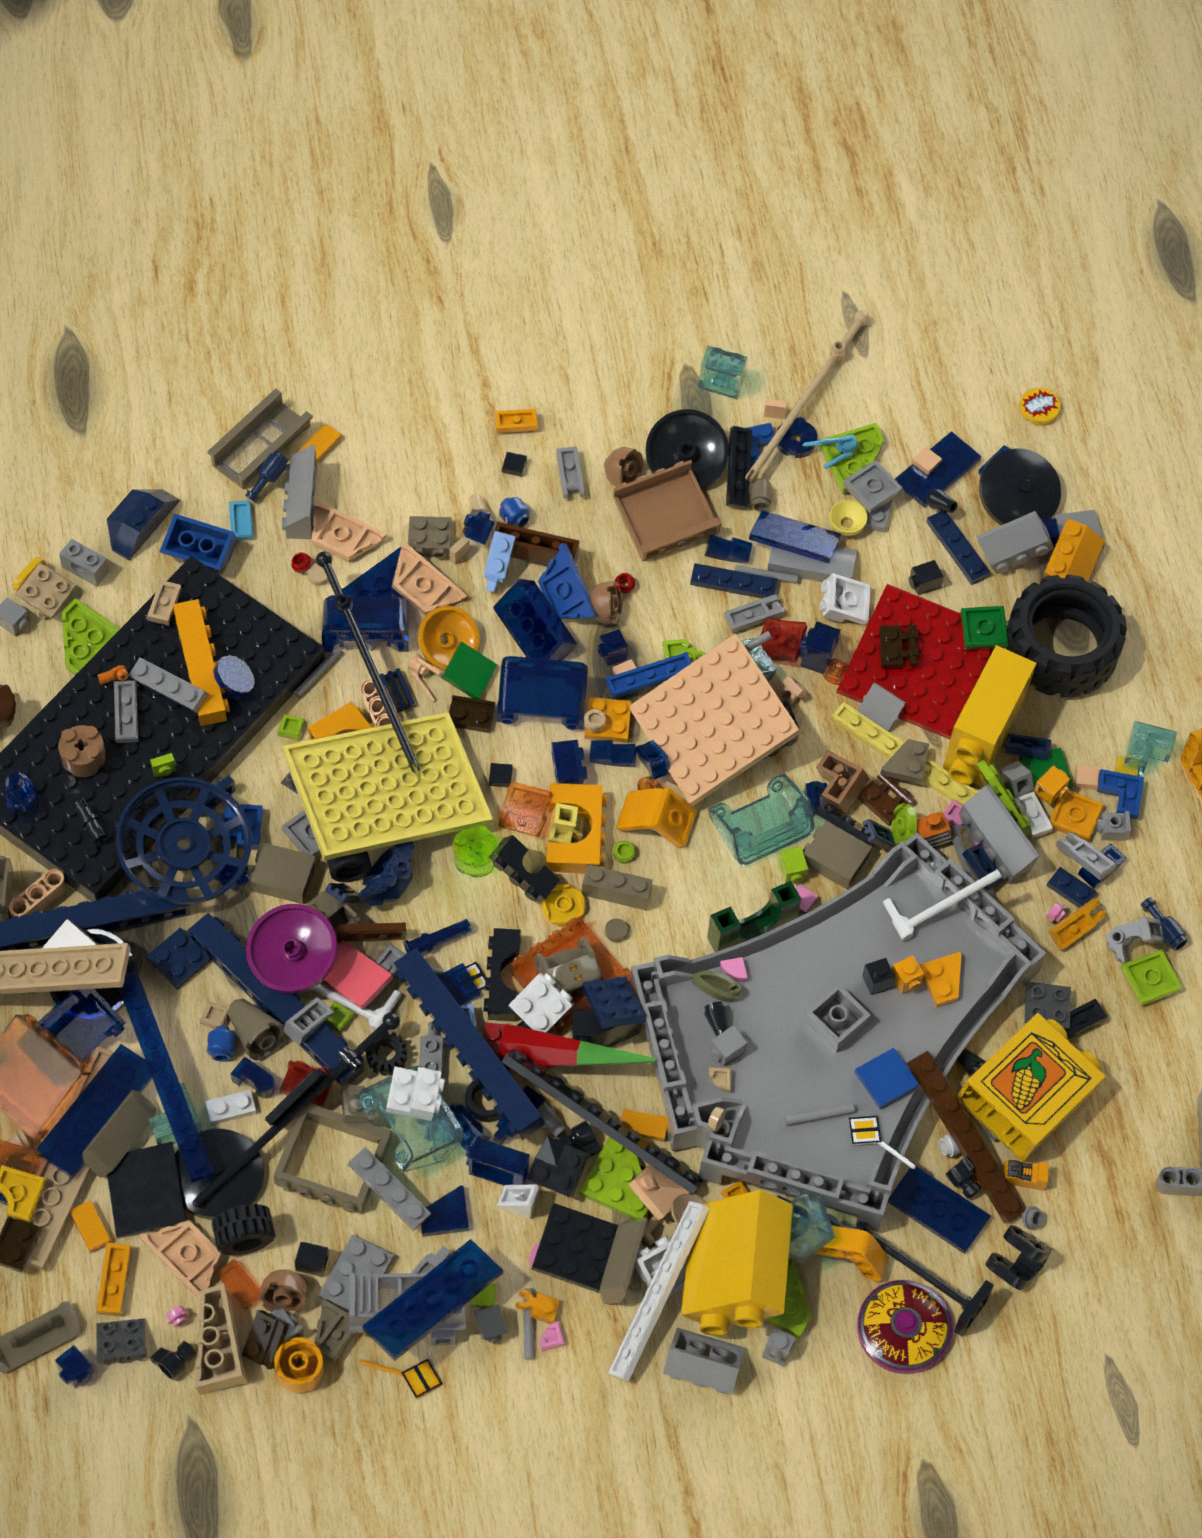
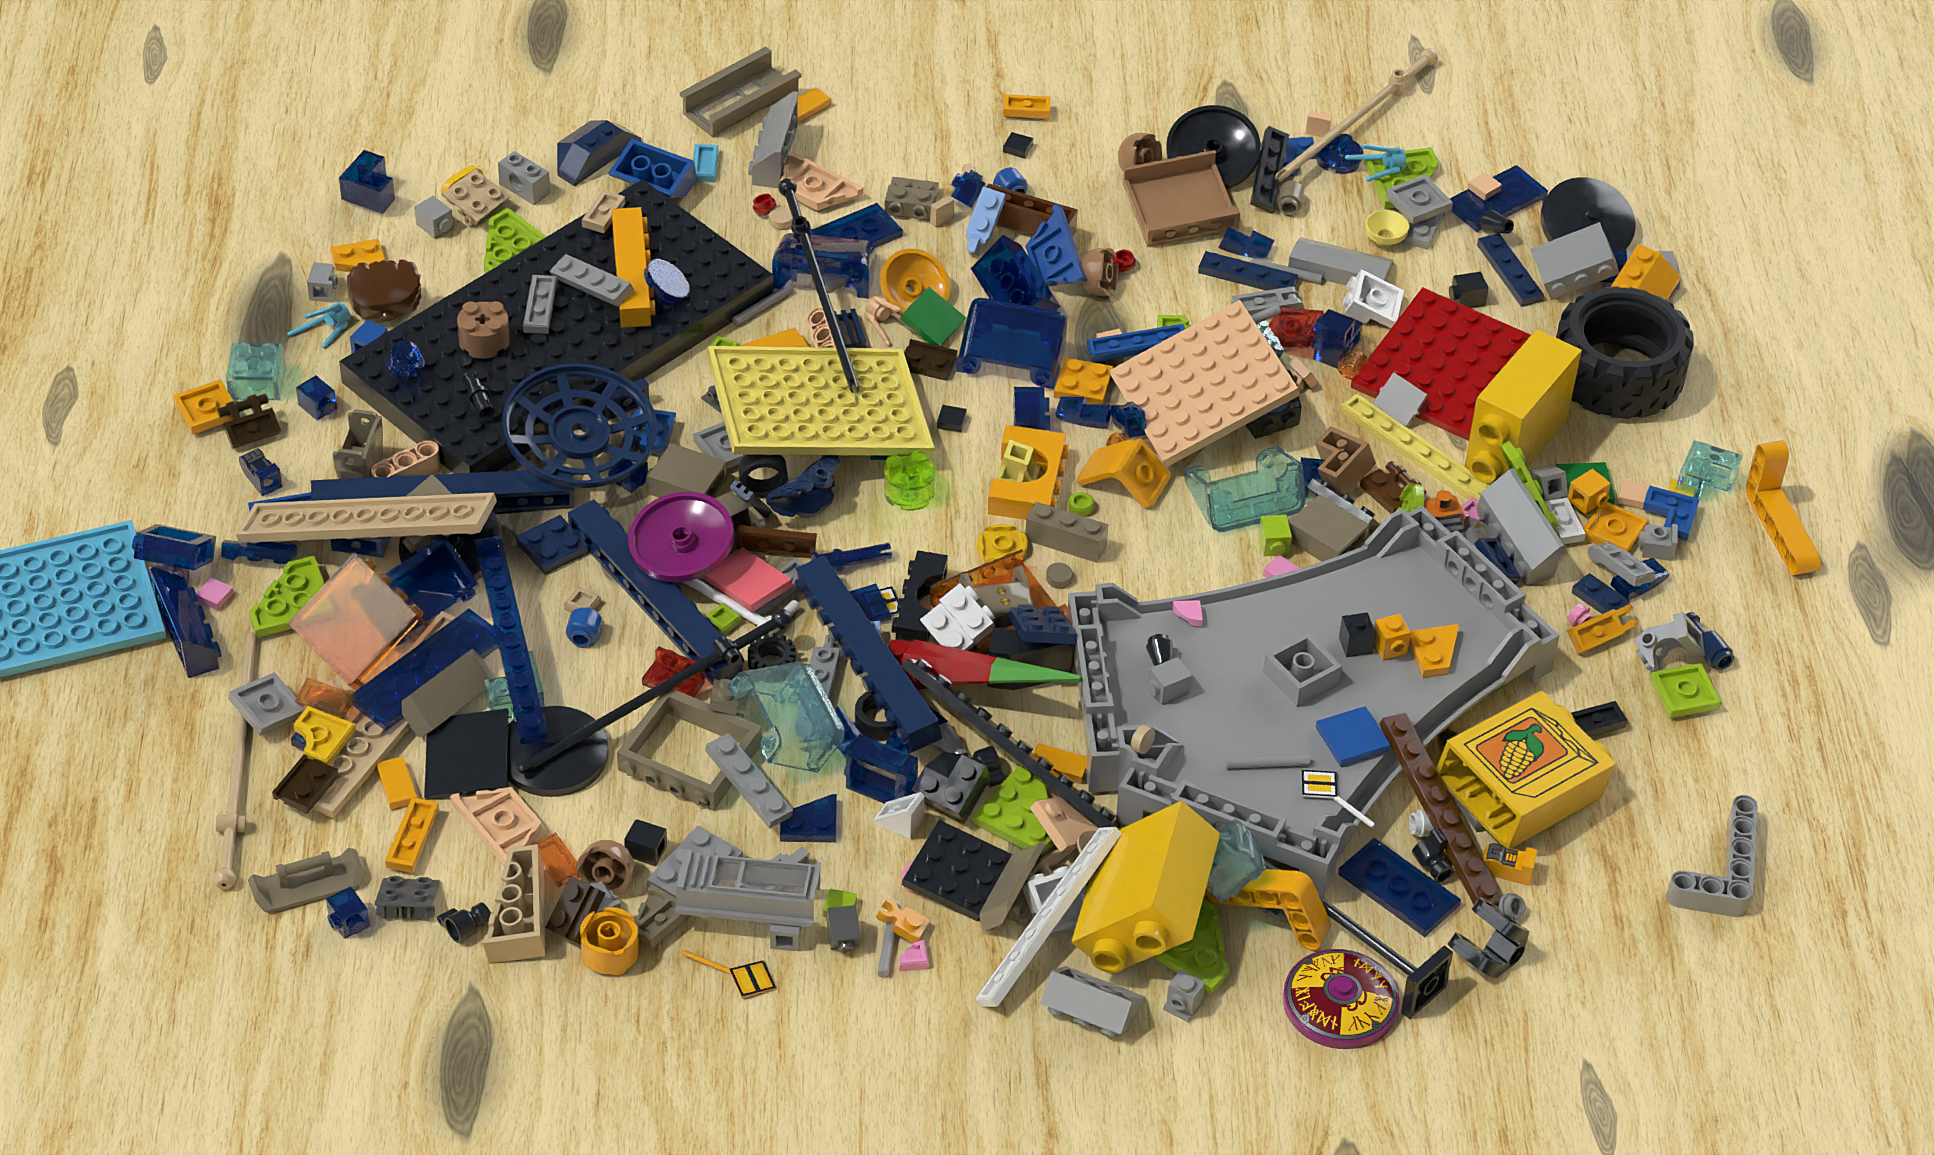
camera: 10 degrees right, 15 degrees down
orange arm [97,665,129,685] -> none
lime plate [151,753,176,777] -> none
bright pink plate [166,1306,189,1327] -> none
white plate [205,1090,256,1125] -> none
black tyre [211,1204,276,1255] -> none
dark tan cone [228,999,287,1060] -> none
clear blue leg [230,1056,275,1098] -> none
dark blue piece [245,450,289,503] -> none
black tile [265,1070,326,1126] -> none
light grey slope [283,997,334,1045] -> none
clear blue tile [362,1239,503,1361] -> none
white plate [385,1067,445,1121] -> none
light nougat wing [392,542,467,615] -> none
black arch [488,835,560,902] -> none
clear orange slope [498,781,553,837] -> none
light grey hinge [556,447,584,499] -> none
tan tile [584,709,606,732] -> none
clear blue brick [597,629,628,666] -> none
olive arm [692,971,742,1000] -> none
clear light blue brick [698,346,747,399] -> none
dark green arch [707,881,802,952] -> none
tan tile [708,1067,732,1093] -> none
clear blue tile [749,510,842,563] -> none
tile [862,819,896,851] -> none
dark brown plate [879,624,920,668] -> none
dark tan wing [880,739,929,784] -> none
white bar [883,869,1002,941] -> none
green tile [960,606,1009,650] -> none
dark blue tile [1004,733,1051,760] -> none
tile [1019,388,1061,425] -> none
dark grey hinge [1024,981,1071,1029] -> none

